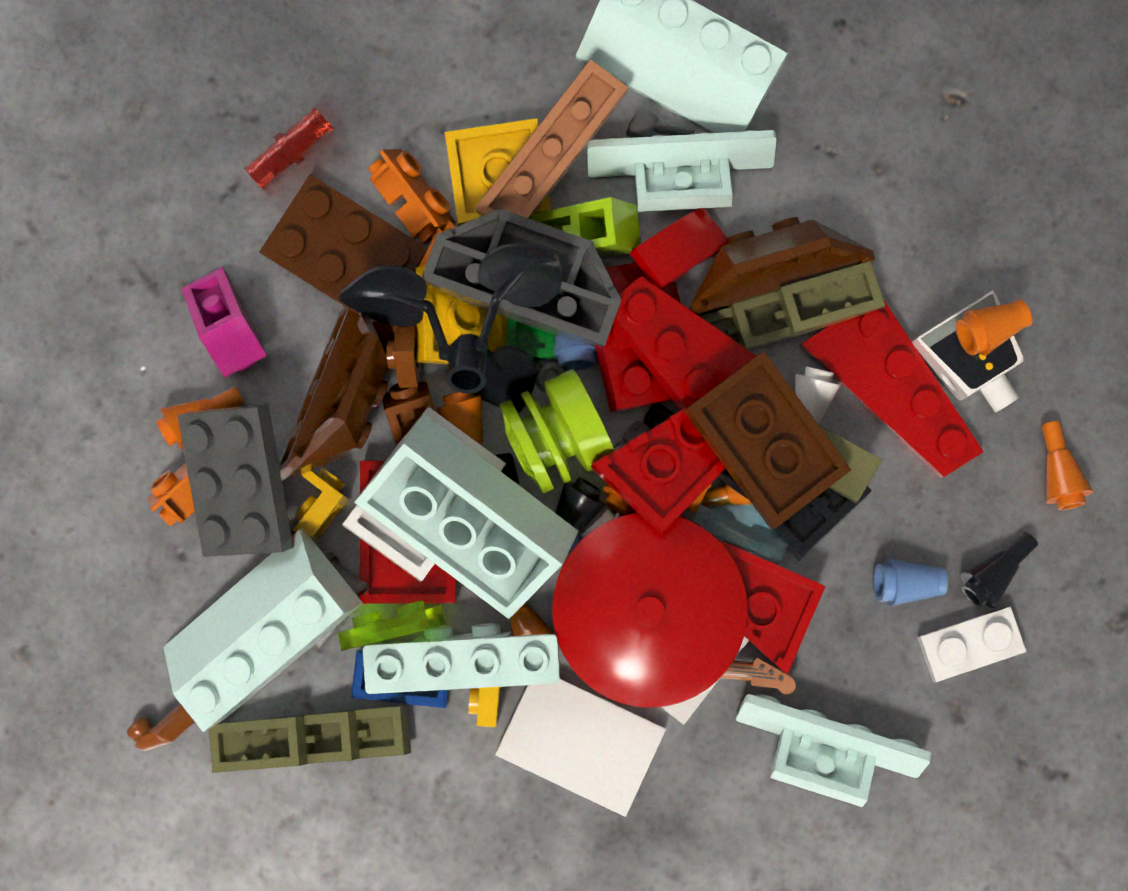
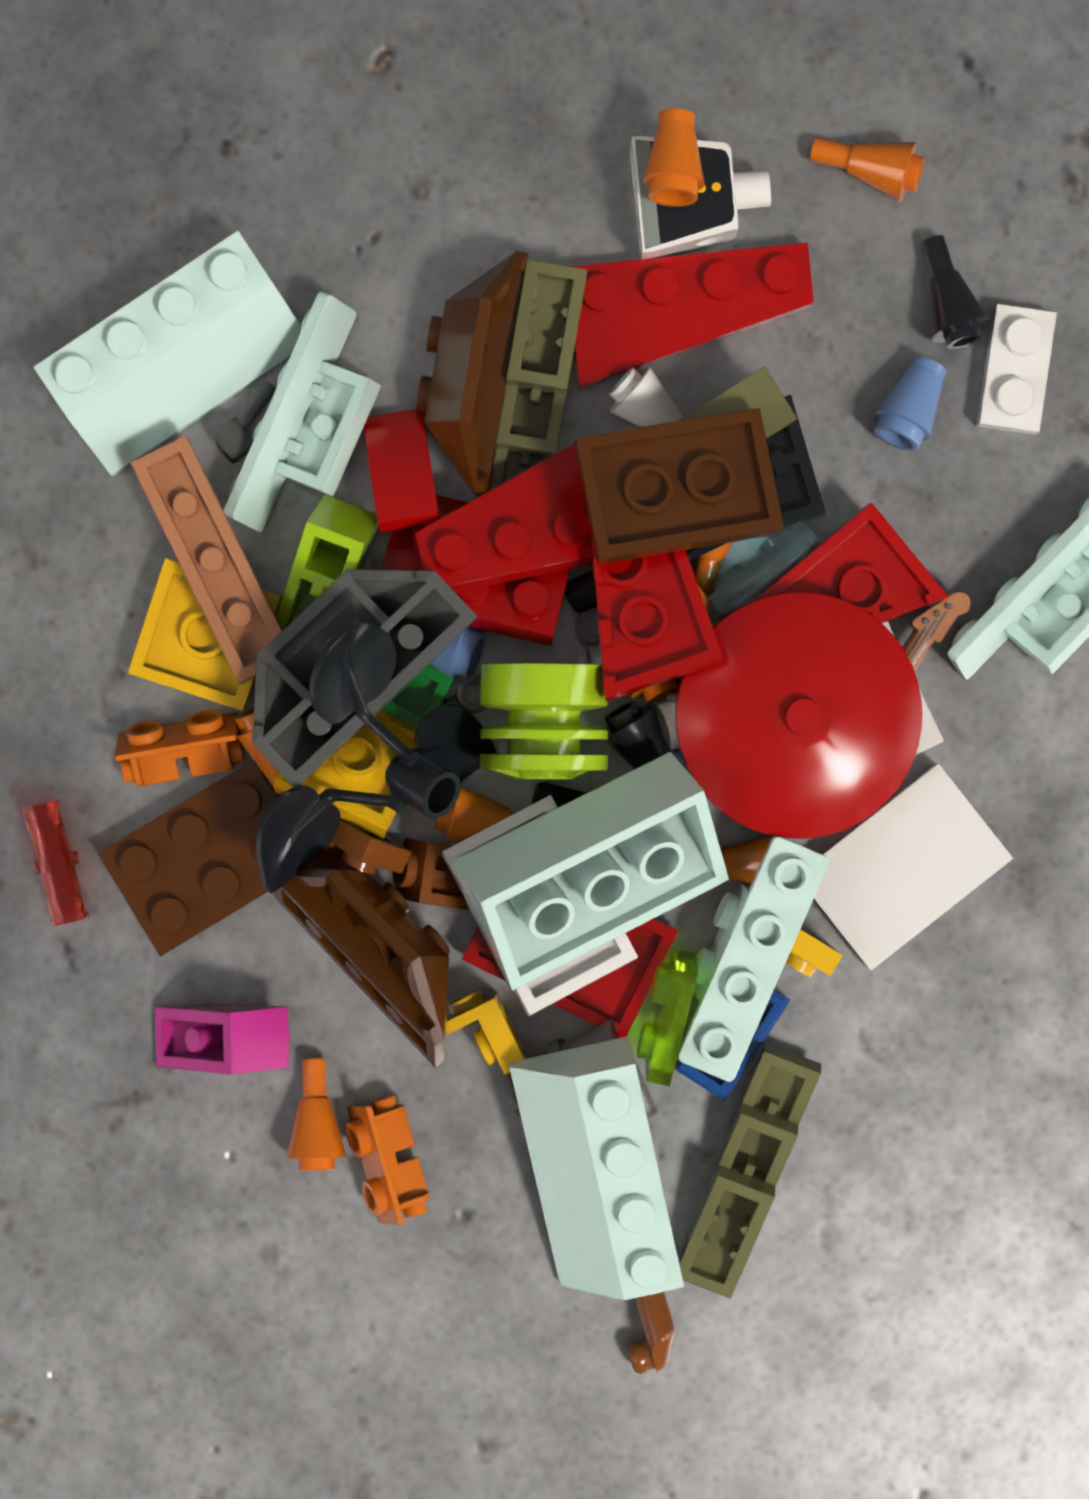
camera: 65 degrees left, 5 degrees up
dark grey plate [178,404,293,557] -> none

